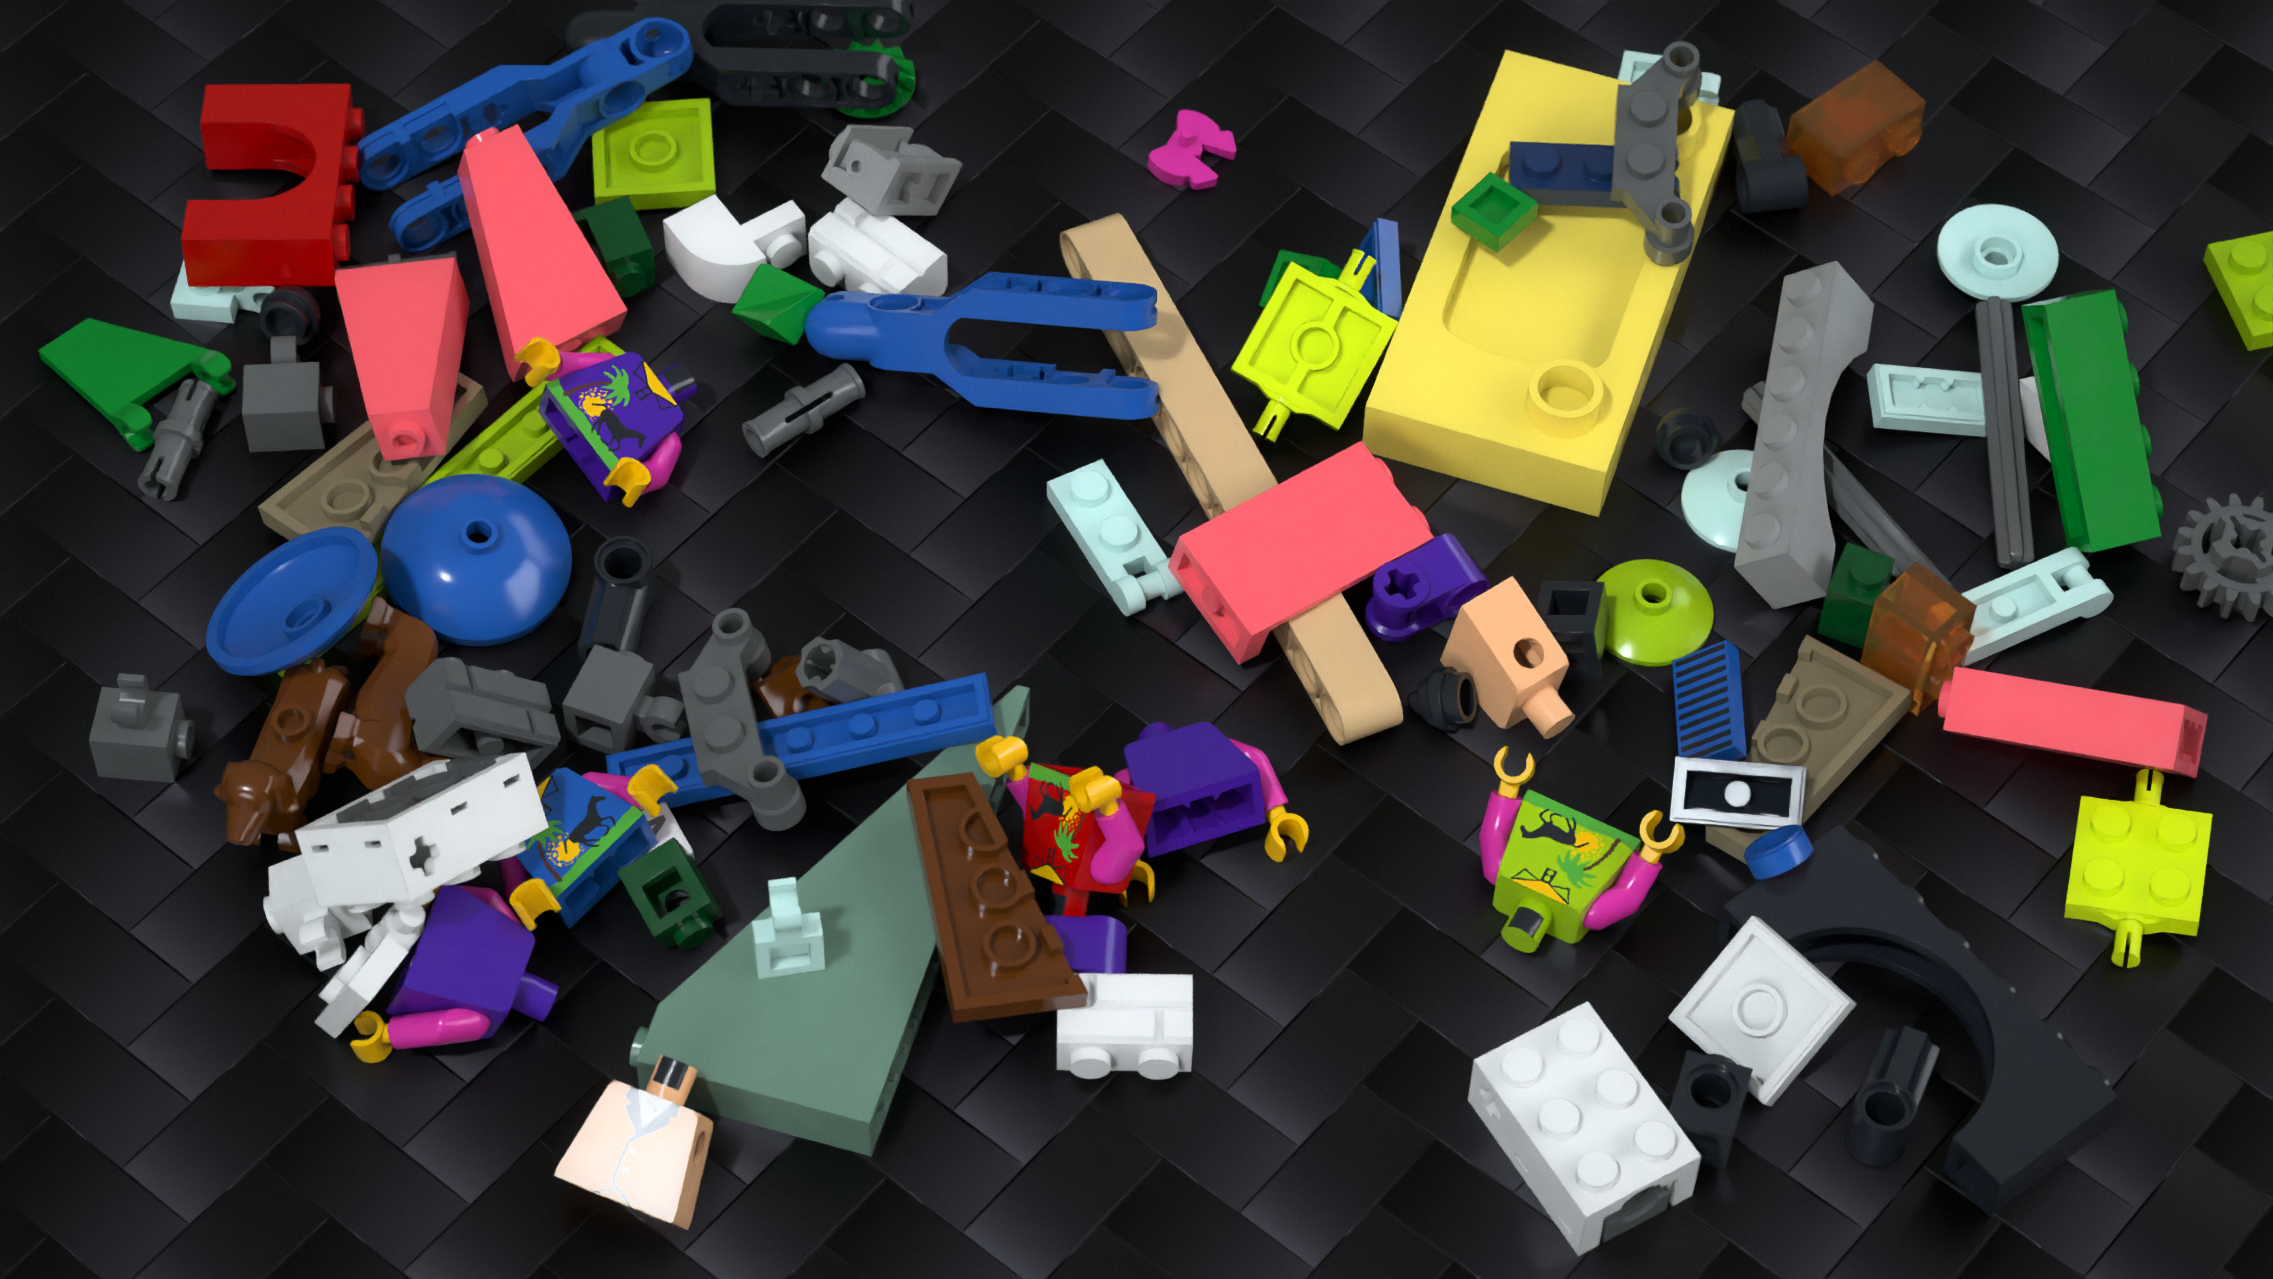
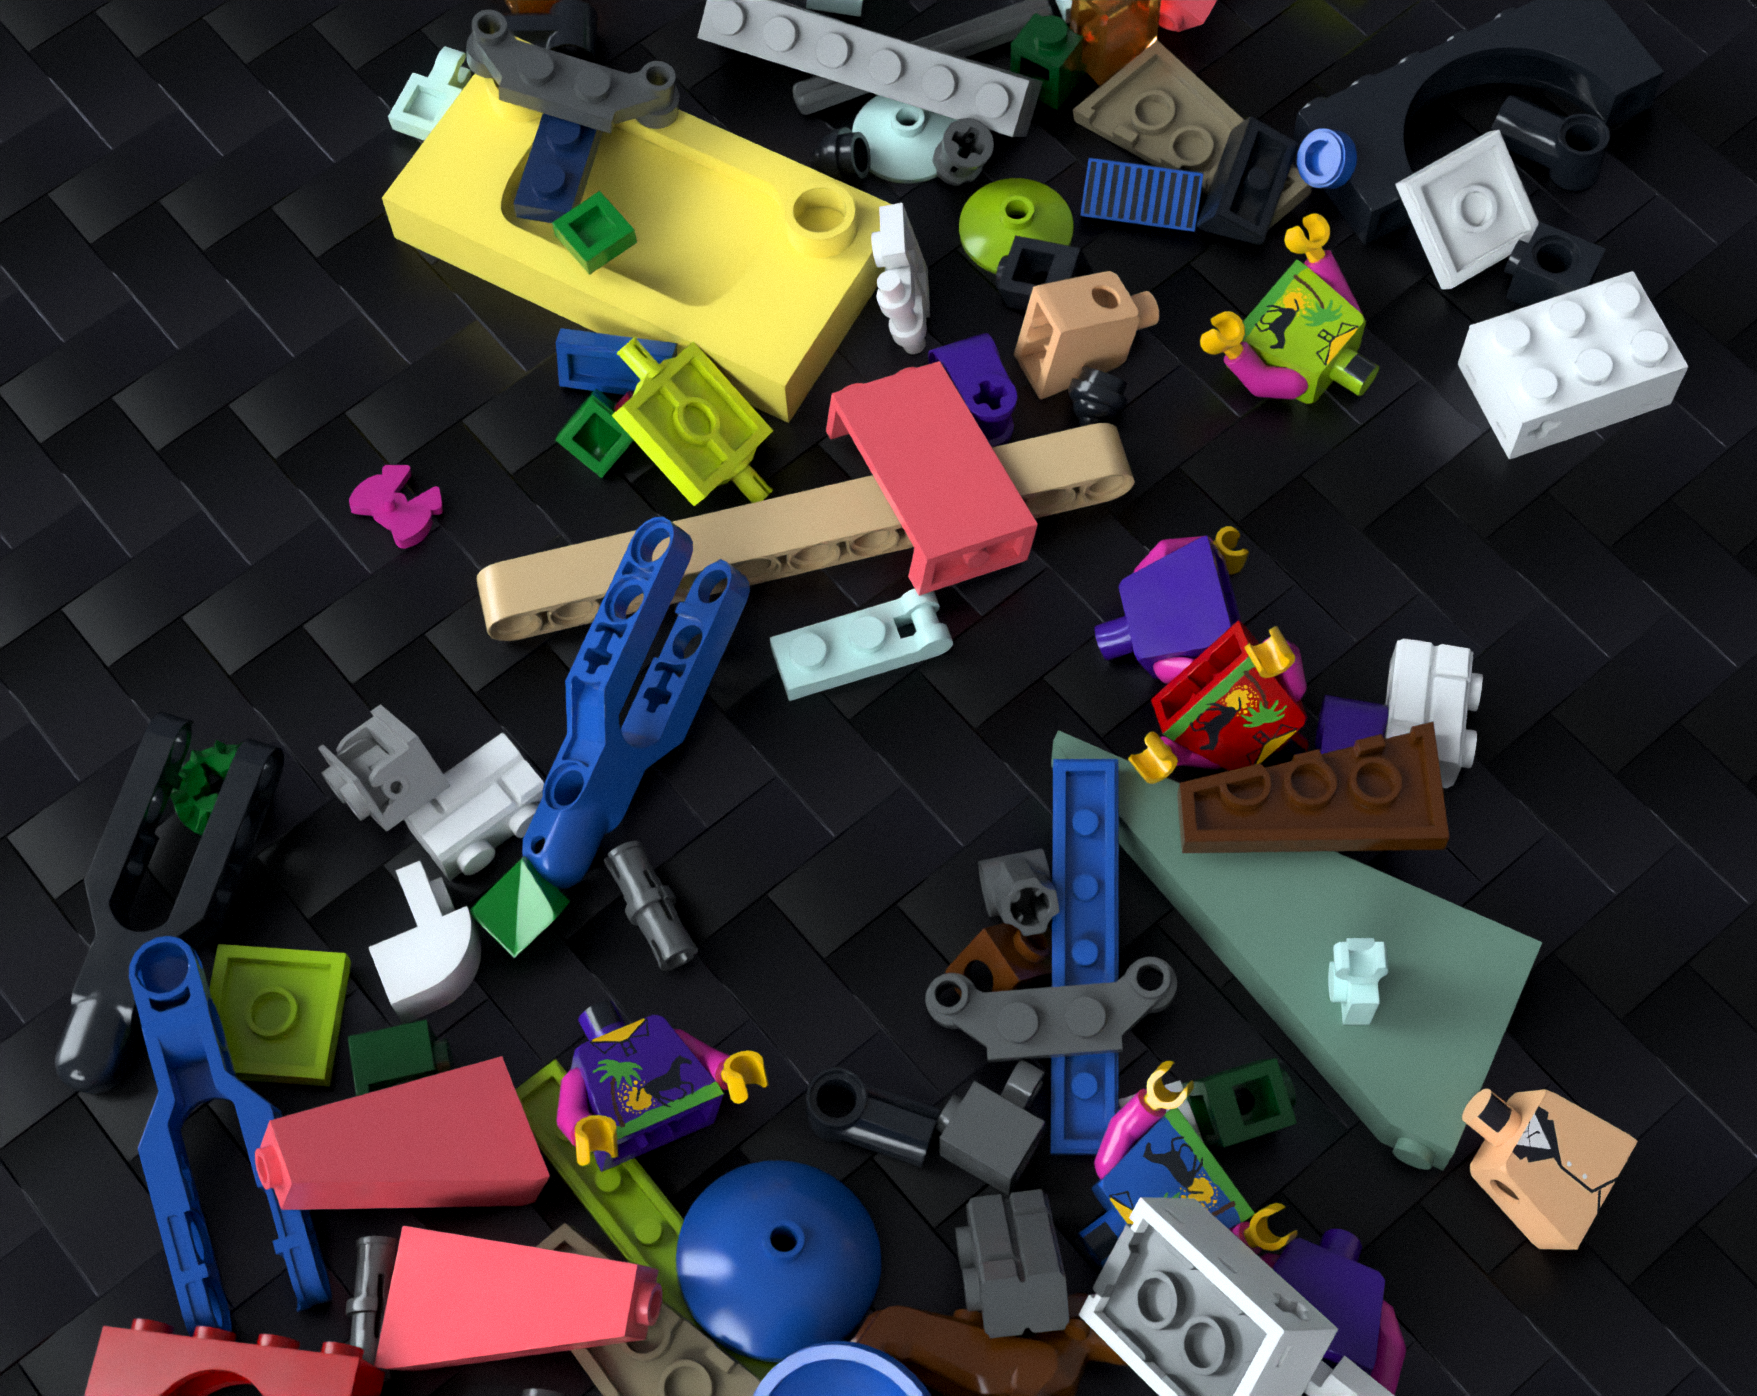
camera: 75 degrees left, 10 degrees up
none -> white plate [871,203,930,354]
none -> dark grey bush [932,118,994,186]

